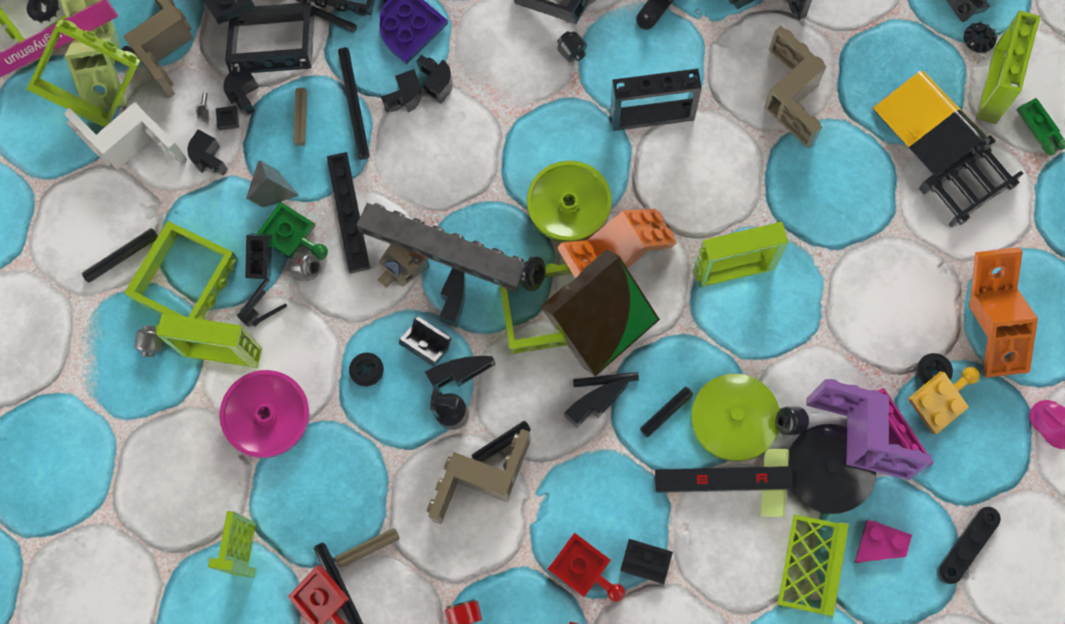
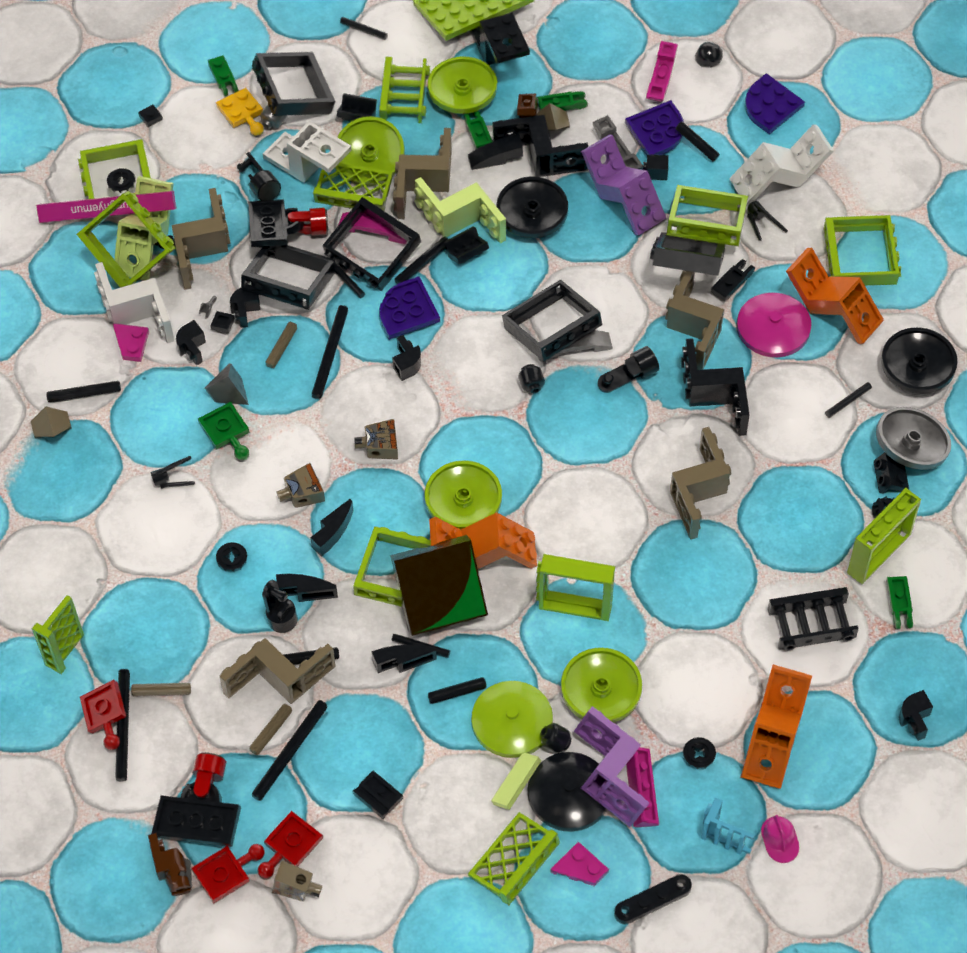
camera: 20 degrees right, 15 degrees down
lime window [124,221,238,320] -> none
flat silver head [134,325,164,357] -> none
lime window [156,313,263,369] -> none
dark pink dish [219,370,310,458] -> none
black brick [245,233,272,279] -> none
flat silver head [289,253,321,281] -> none
black tile [327,152,371,274] -> none
flat silver brick [357,203,525,292] -> none
black brick [381,69,422,113] -> none
black bracket [398,316,452,367] -> none
black gear [521,256,546,291] -> none
red plate [547,532,625,602] -> none
black window [610,68,702,131] -> none
black tile [655,466,793,493] -> none
door [873,71,990,178] -> none
yellow plate [908,367,980,435] -> none
none -> dark tan slope [30,406,72,438]
none -> dark pink wing [113,324,149,362]
none -> dark tan axle [249,704,292,755]
none -> black axle [252,700,327,801]
none -> torso [354,419,398,460]
none -> lime dish [561,648,642,723]
none -> medium azure plate [701,798,755,855]

